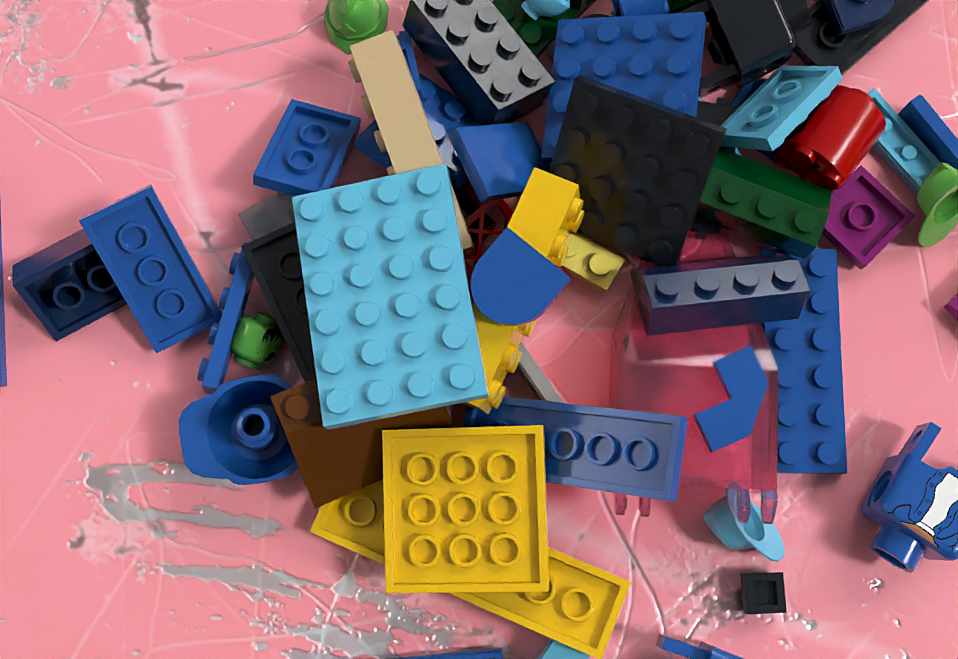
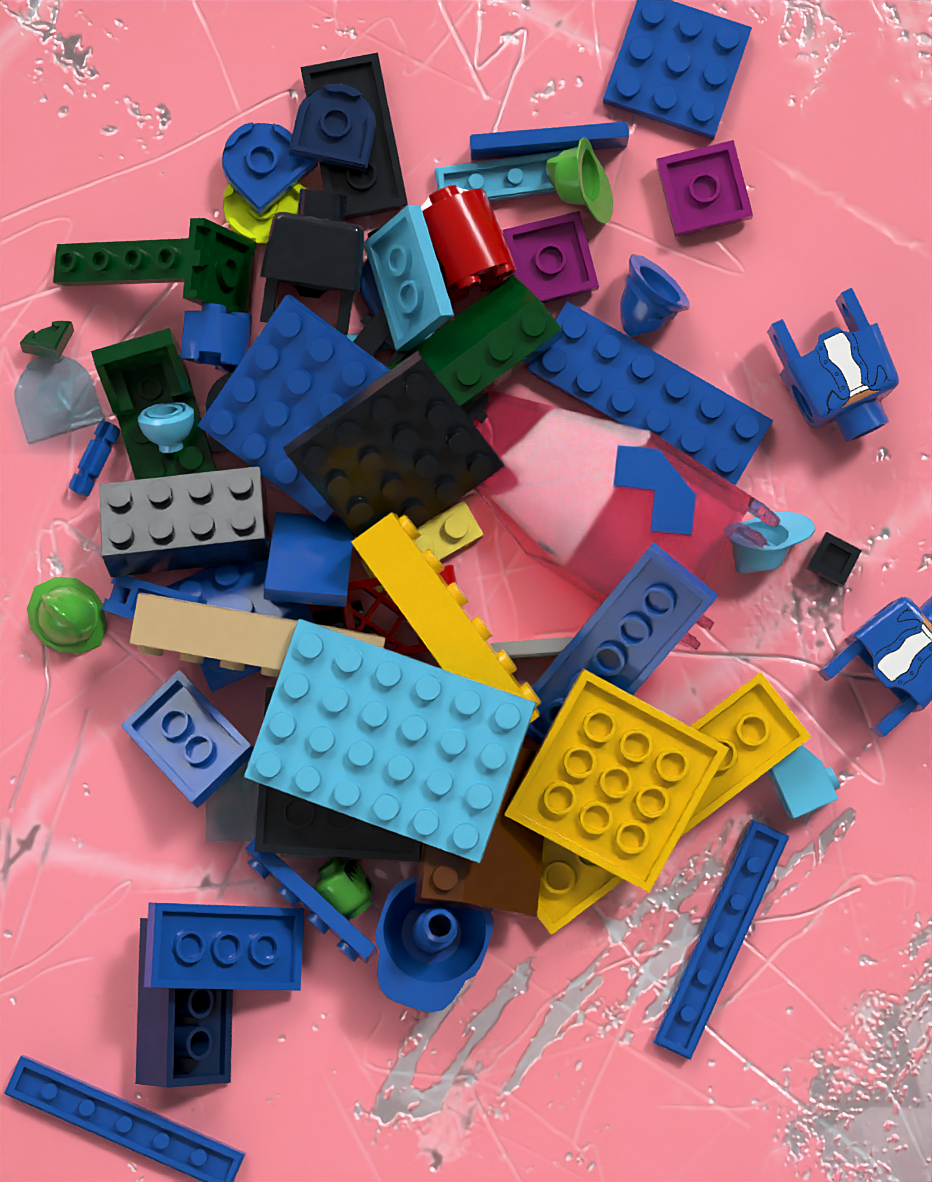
camera: 65 degrees left, 5 degrees up
blue tile [471,227,571,326] -> none
dark blue slope [630,253,810,336] -> none
none -> blue piece [620,254,690,336]

